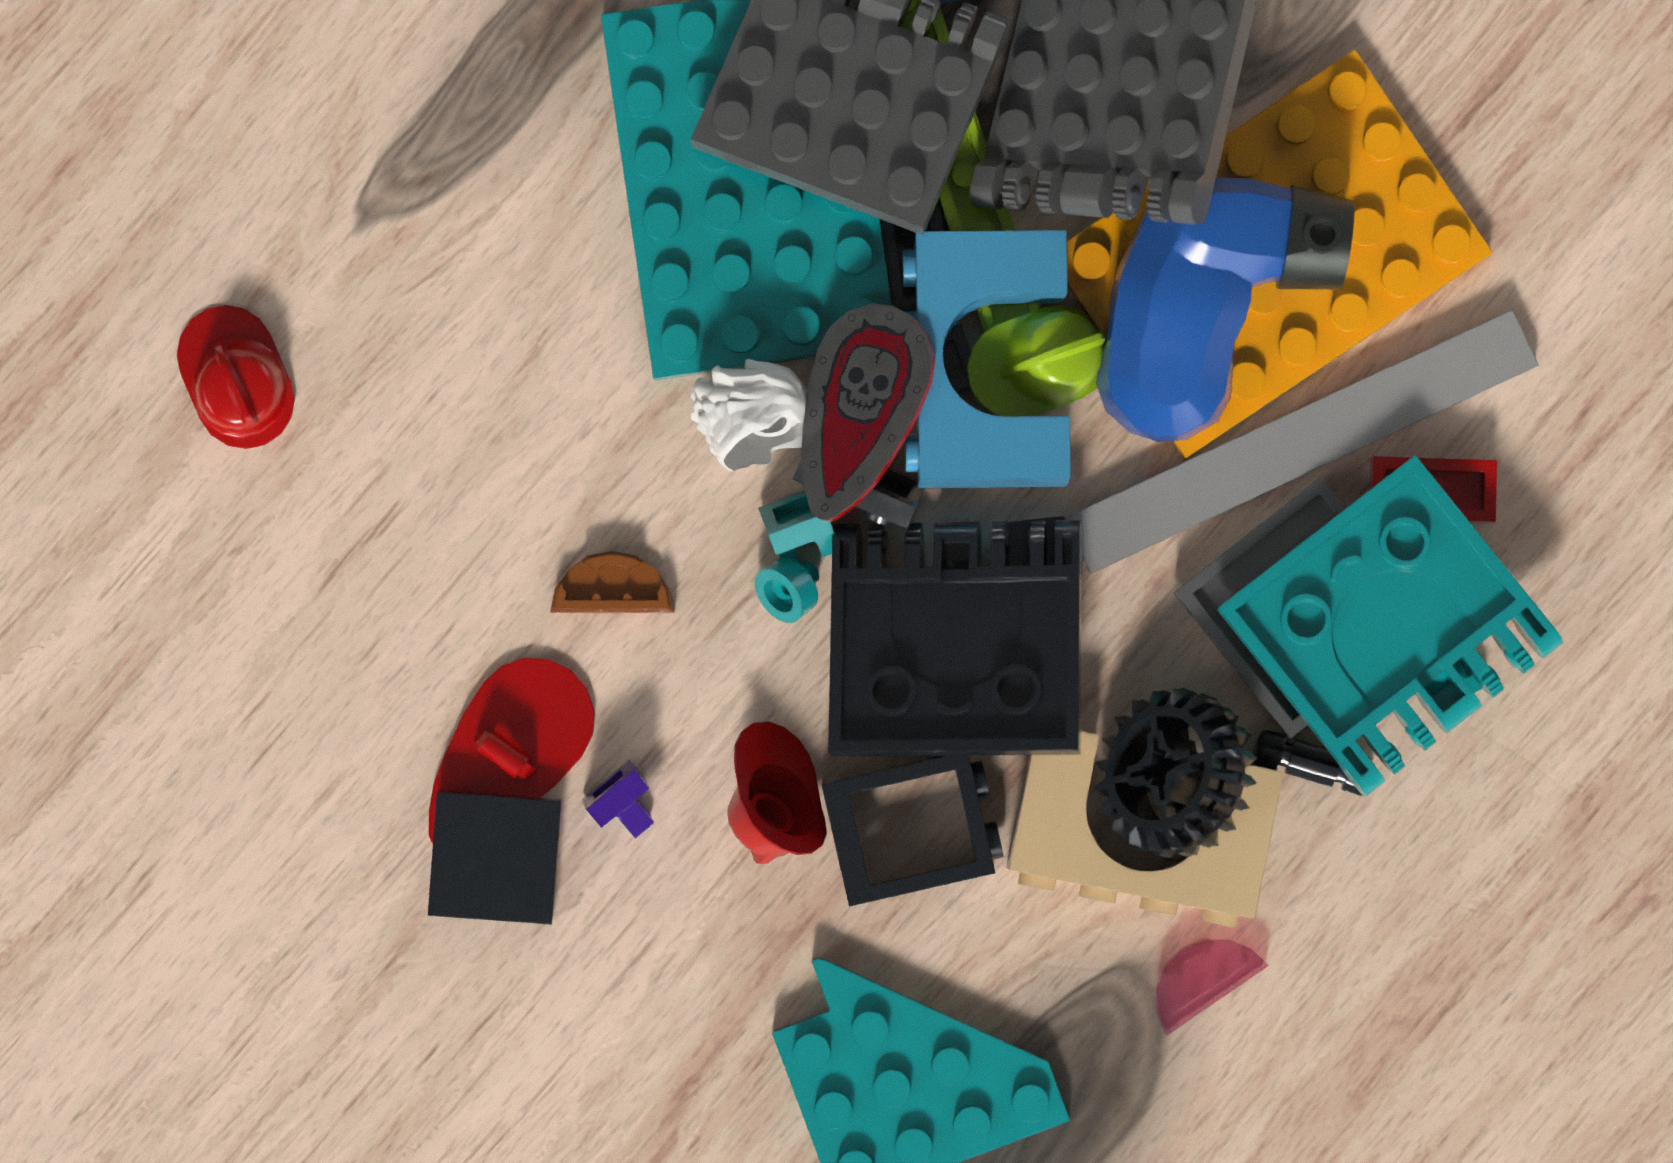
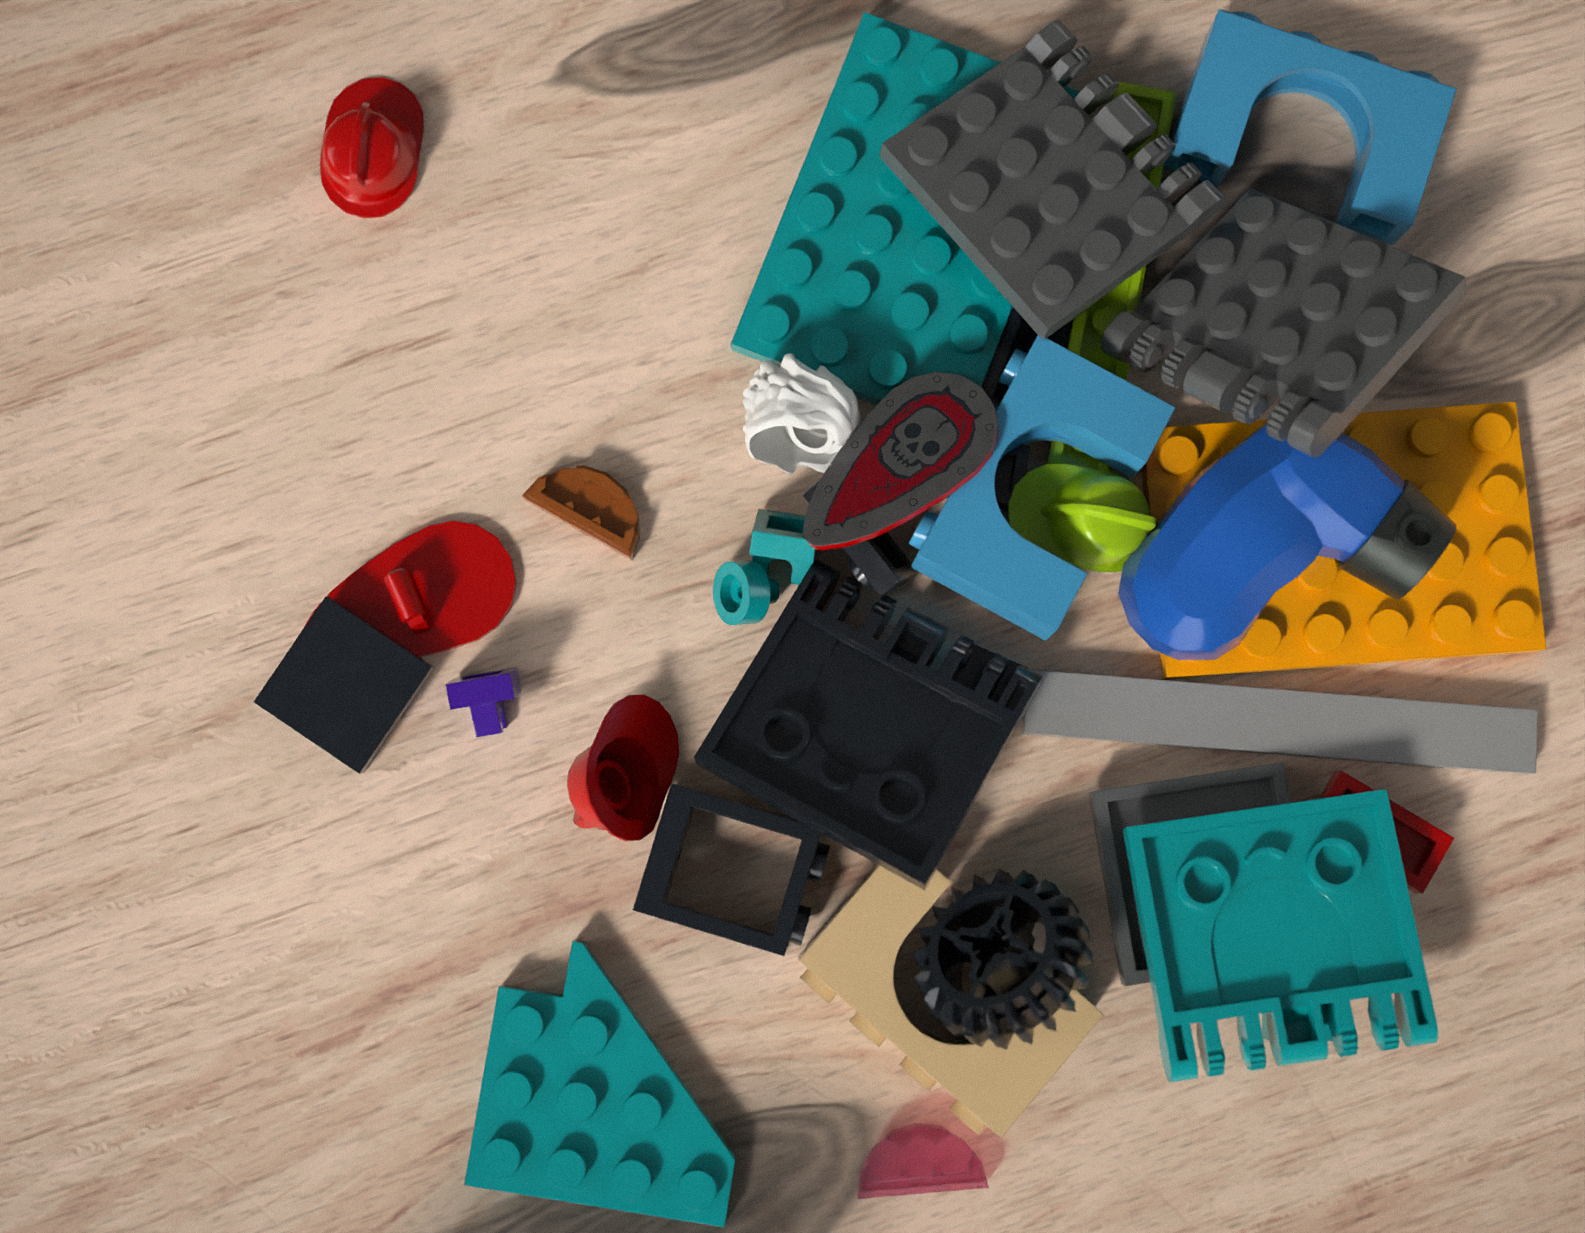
camera: 25 degrees right, 5 degrees down
black axle [1253,730,1375,796] -> none

